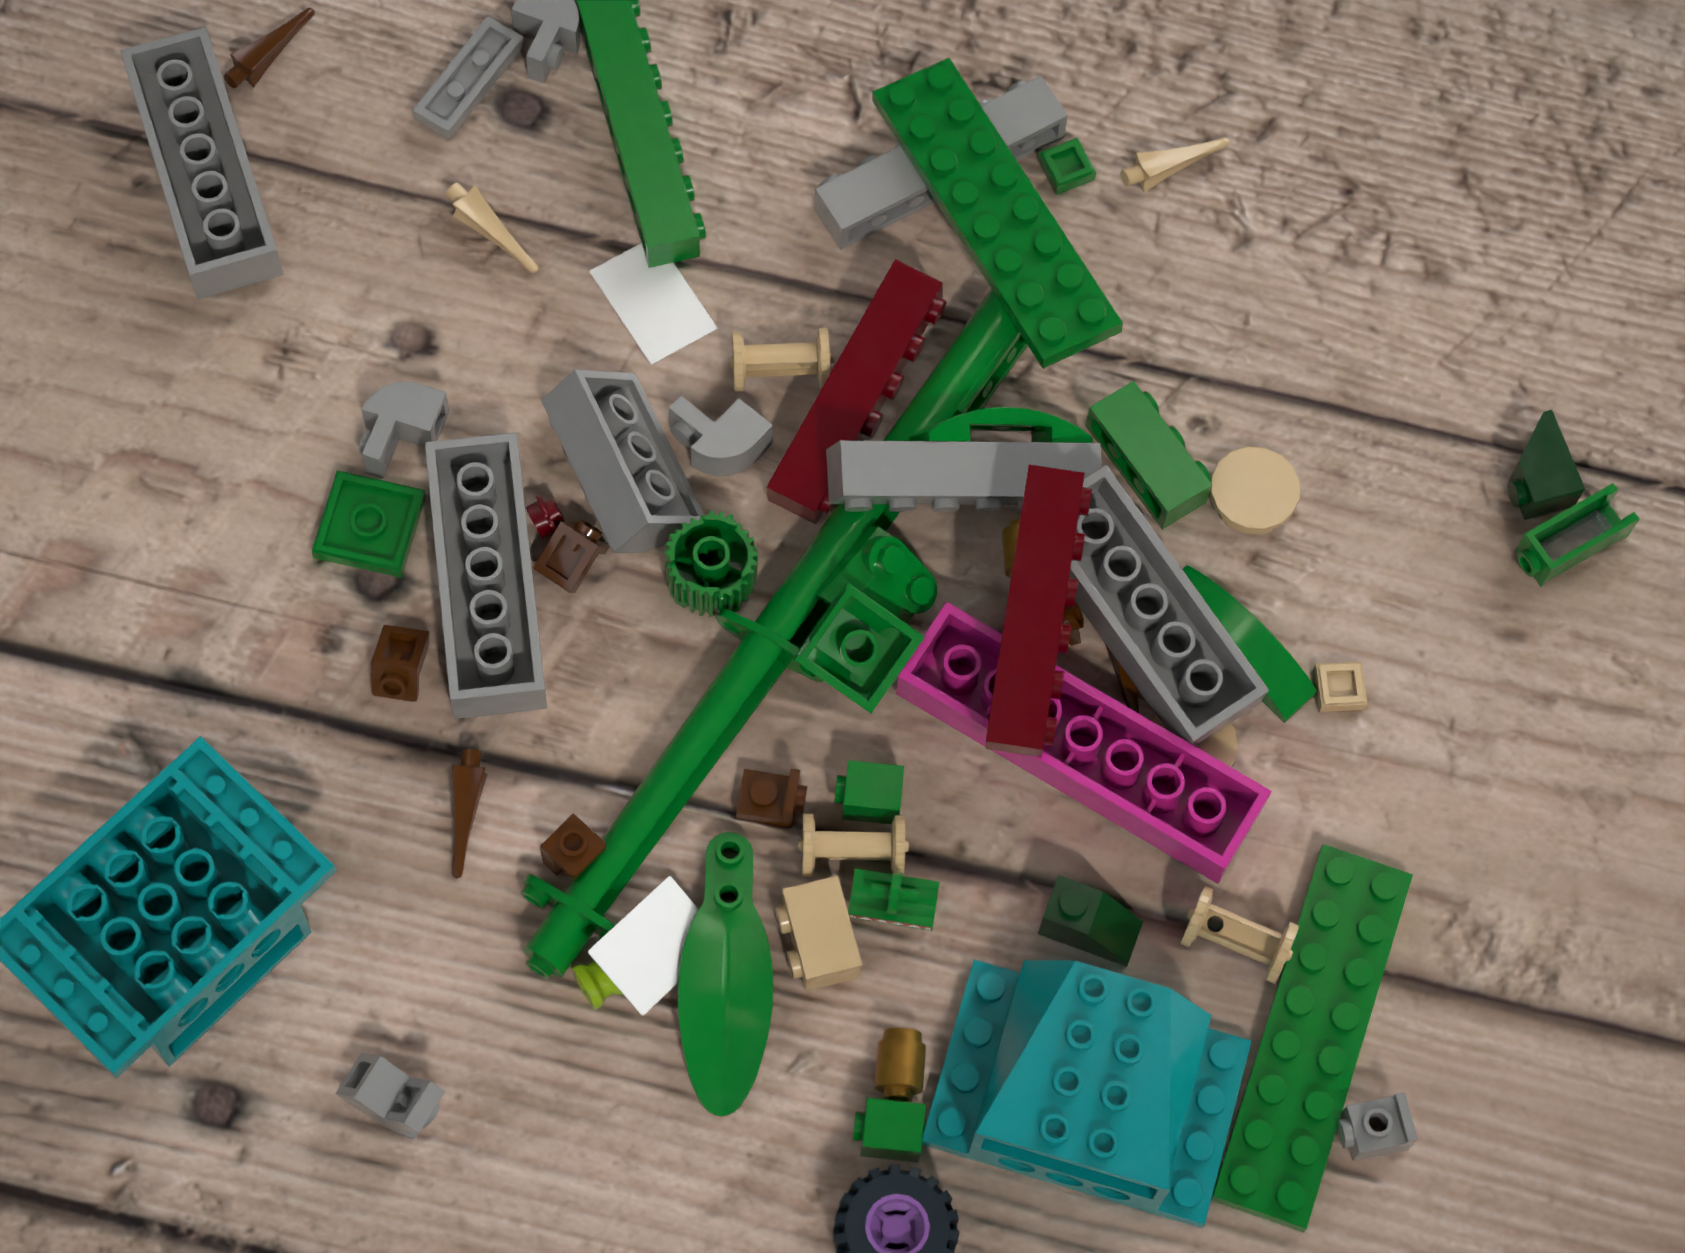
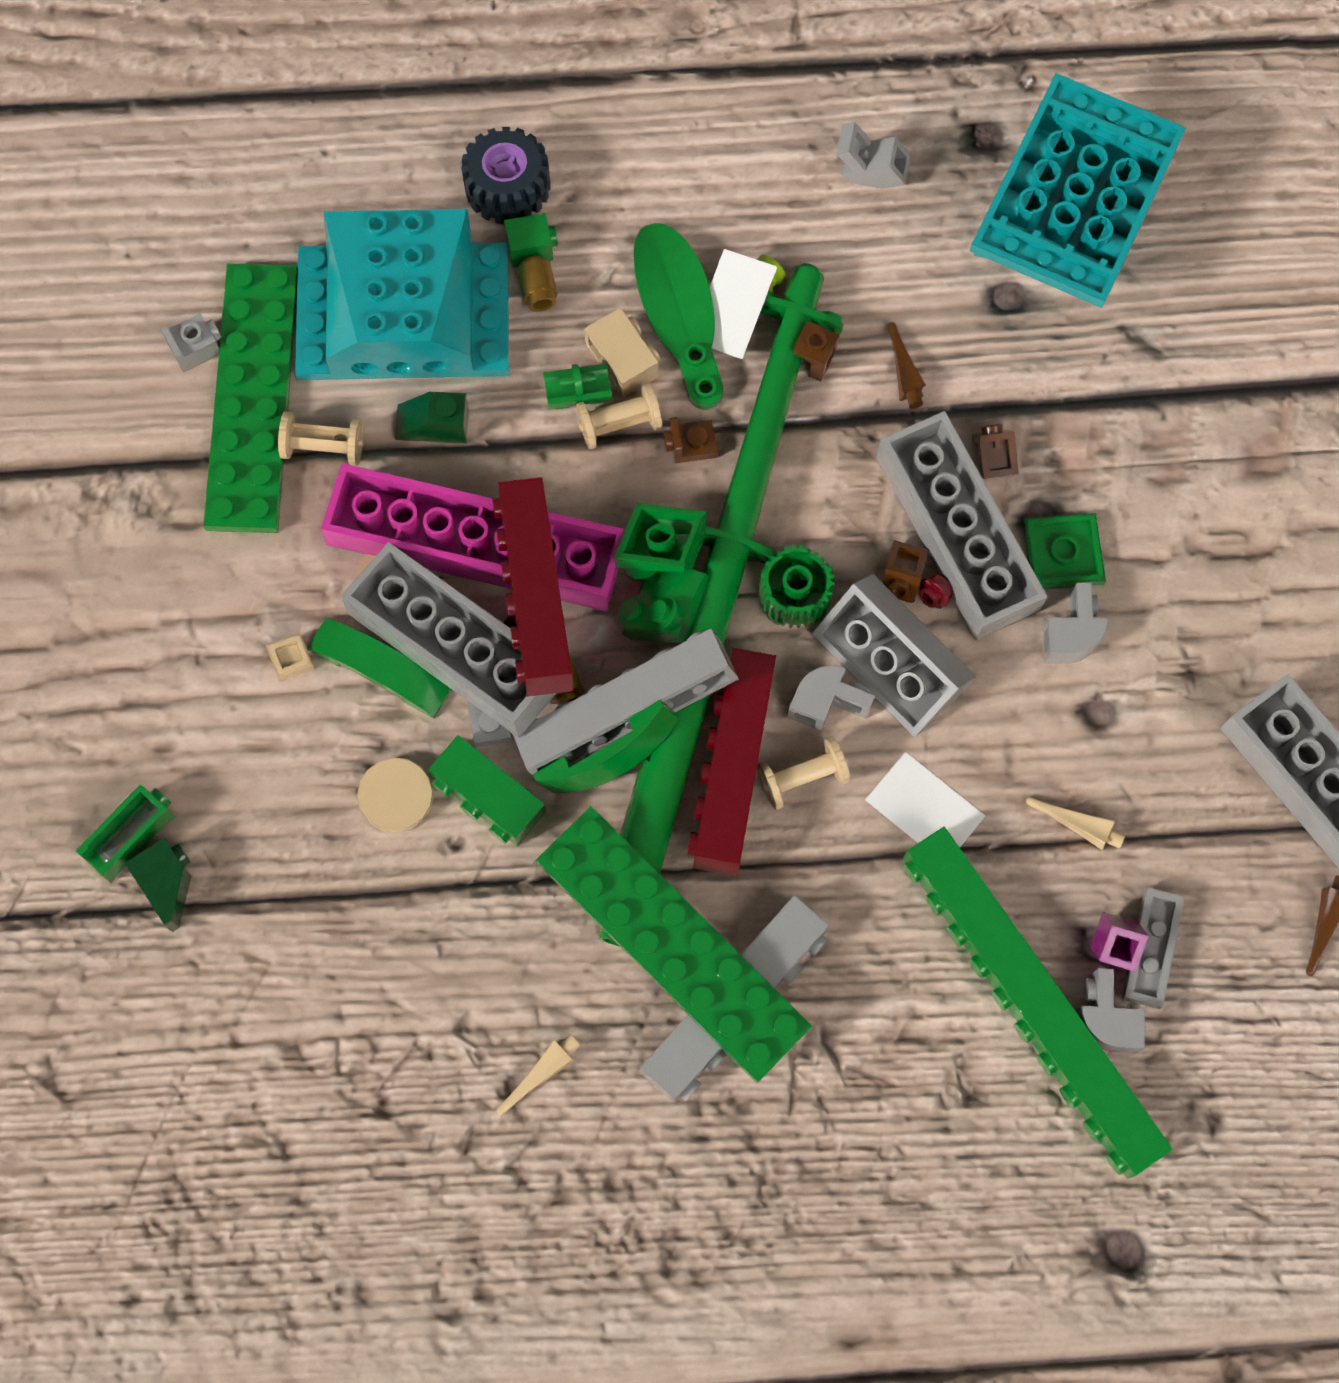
camera: 165 degrees right, 5 degrees up
green brick [834,760,904,824] -> none
green tile [1037,137,1096,195] -> none
none -> magenta brick [1090,912,1149,972]

